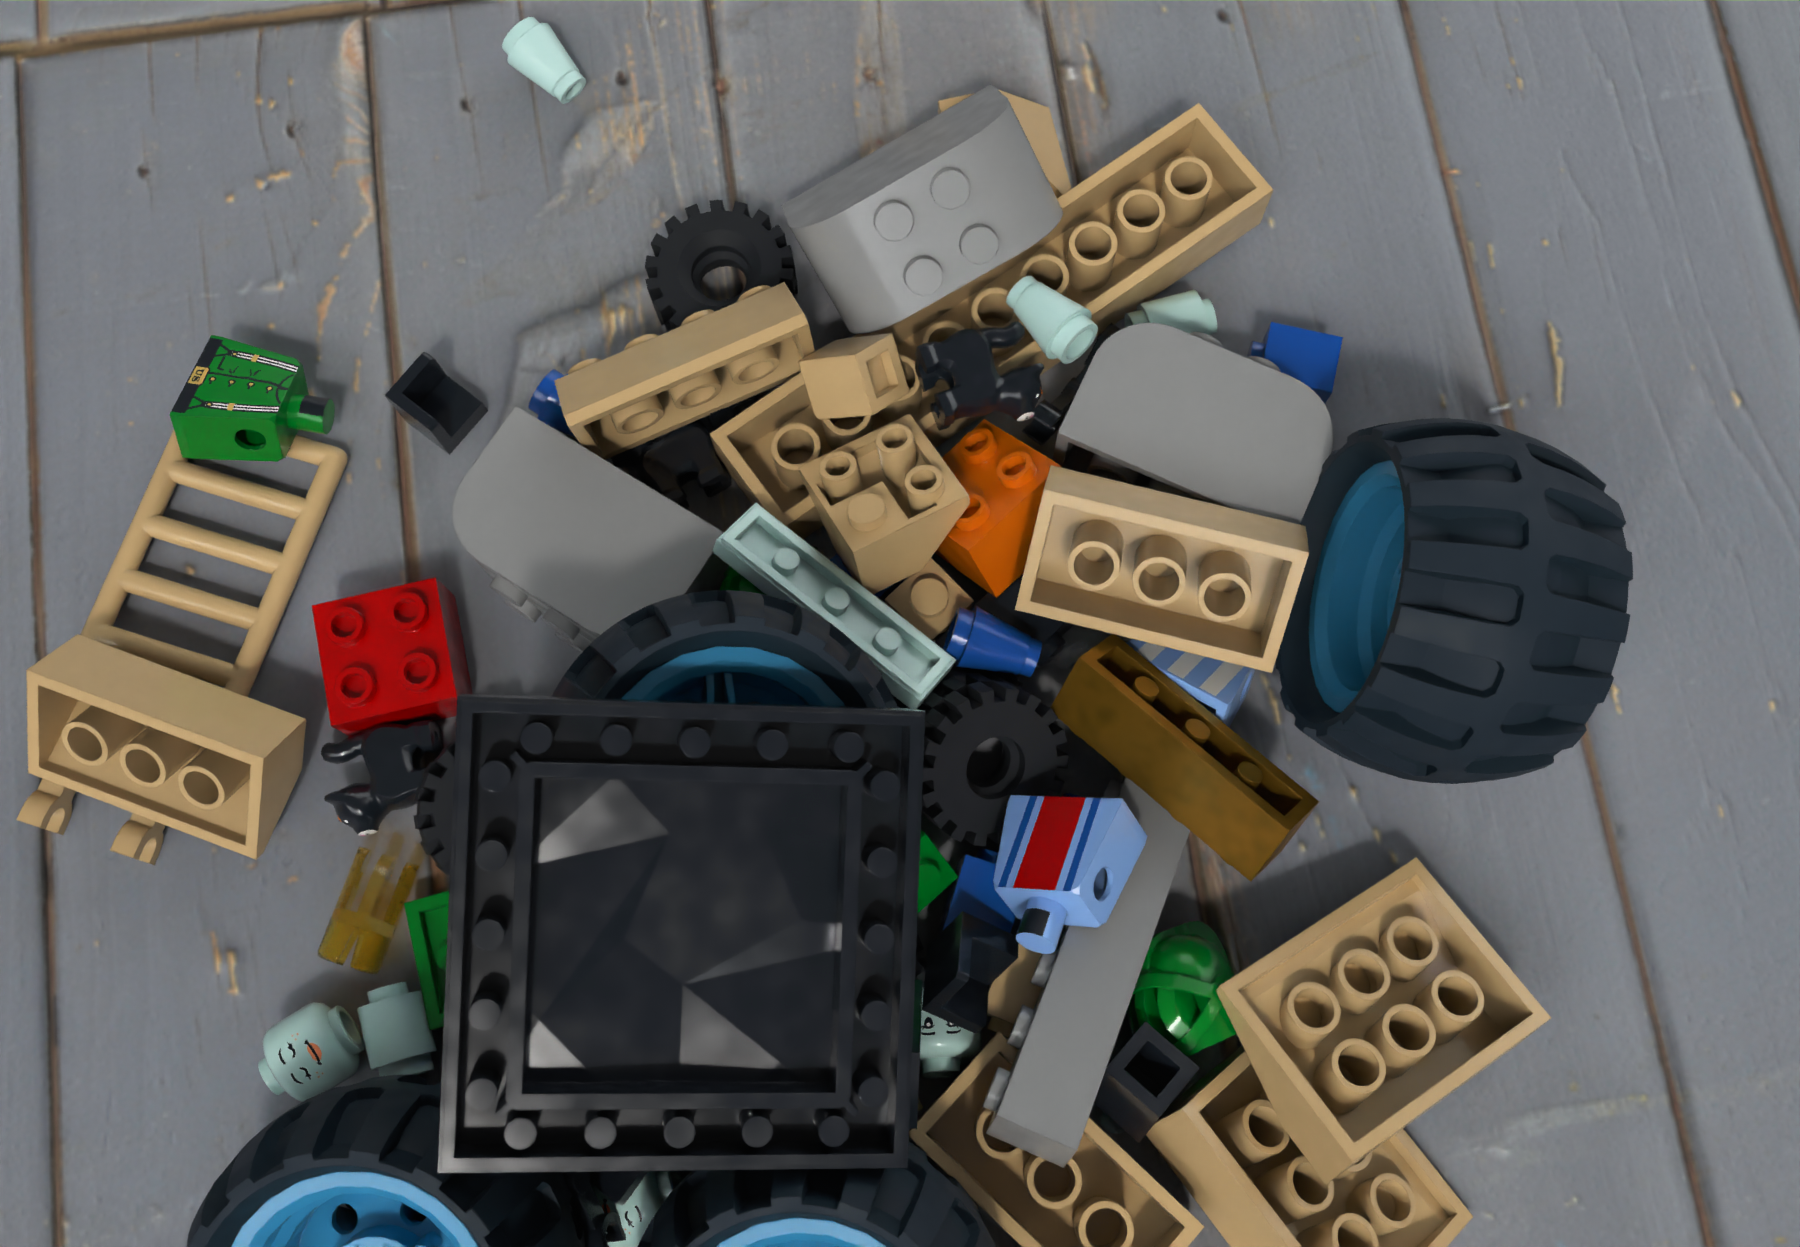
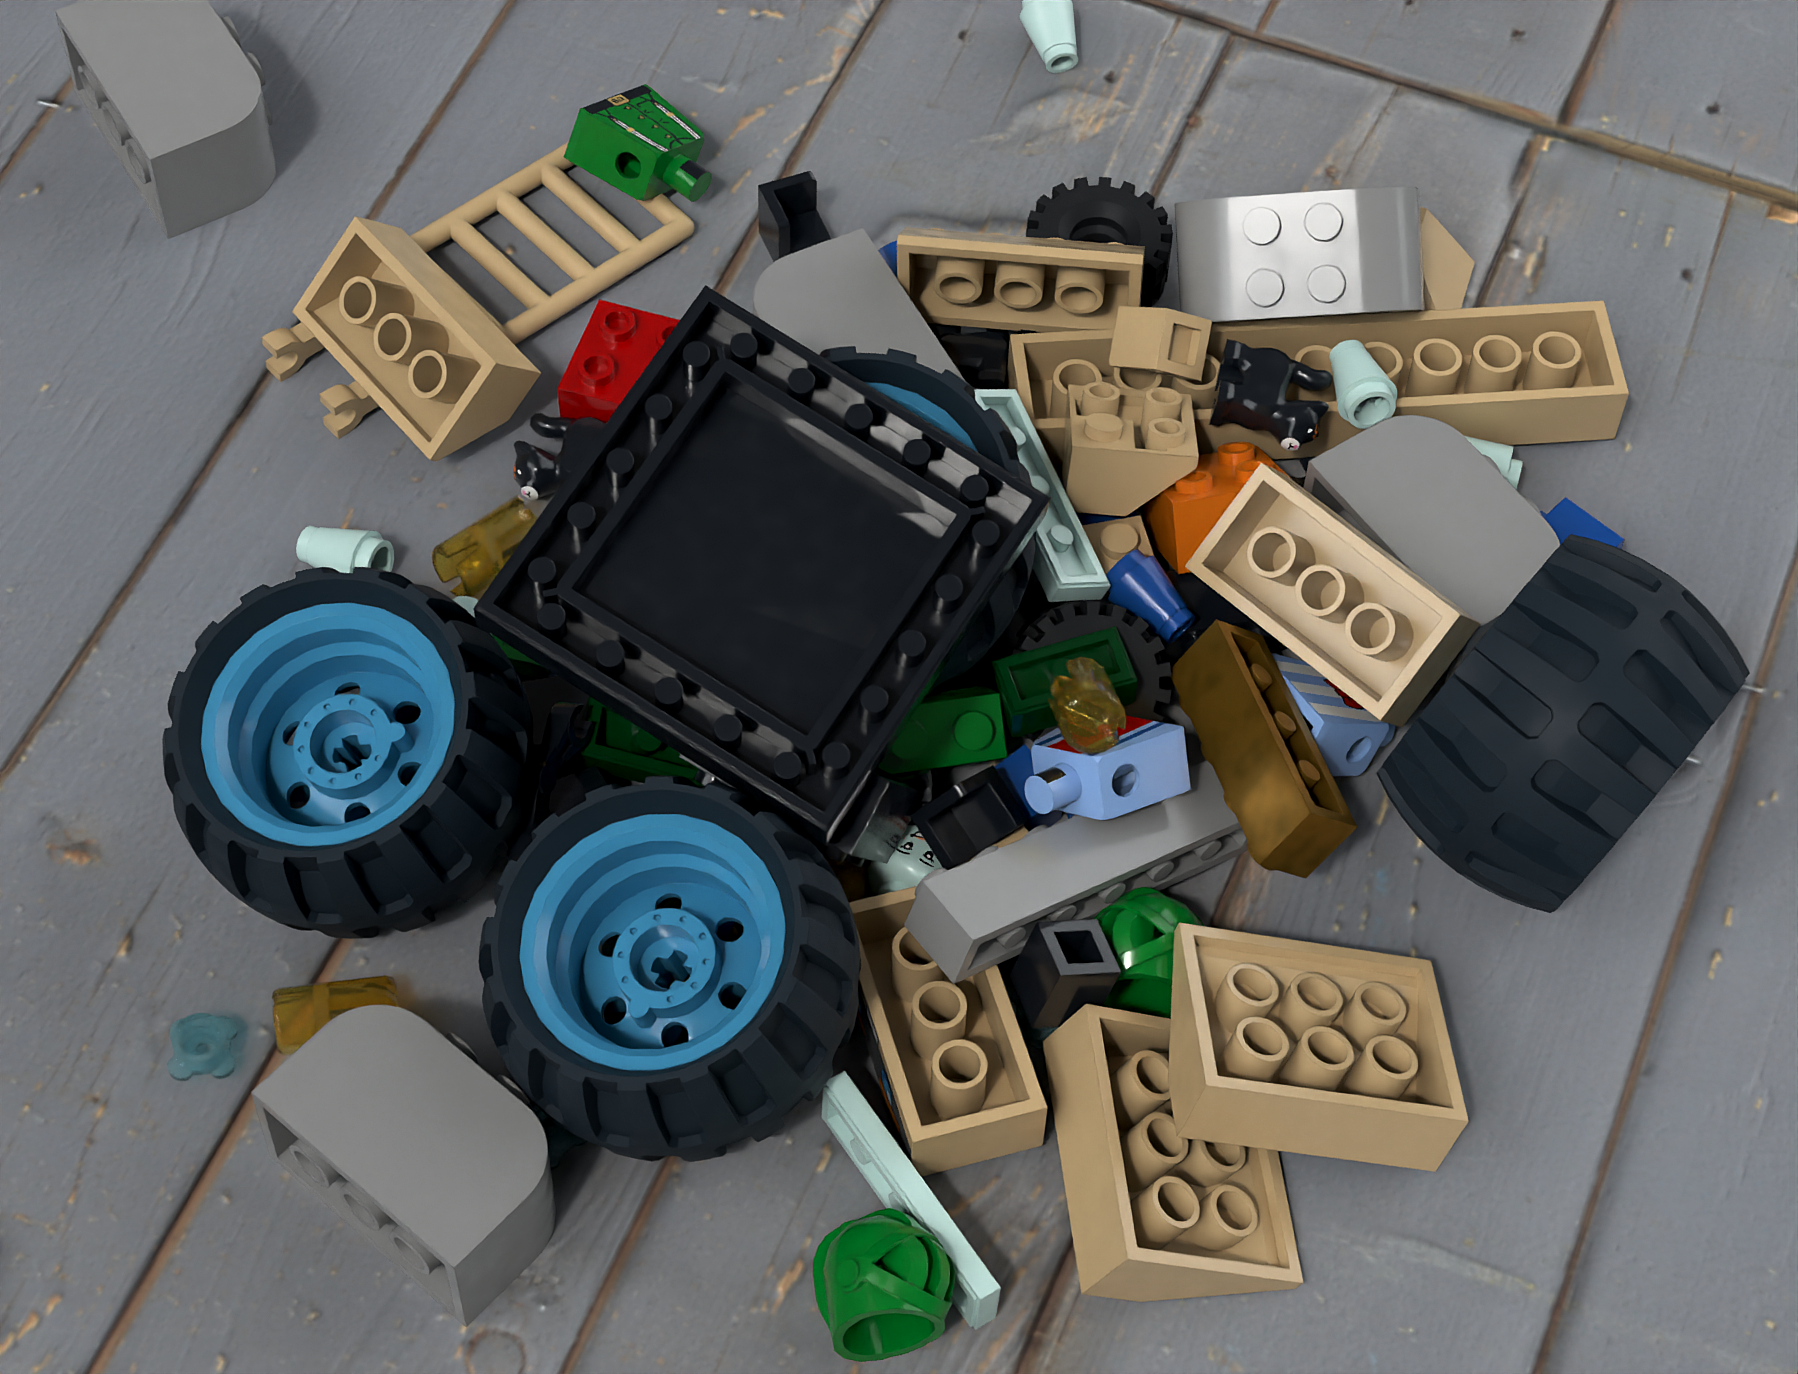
camera: 25 degrees right, 20 degrees down
none -> light aqua cone [296,526,394,573]
none -> dark green slope [992,626,1137,737]
none -> clear yellow arm [1048,657,1127,754]

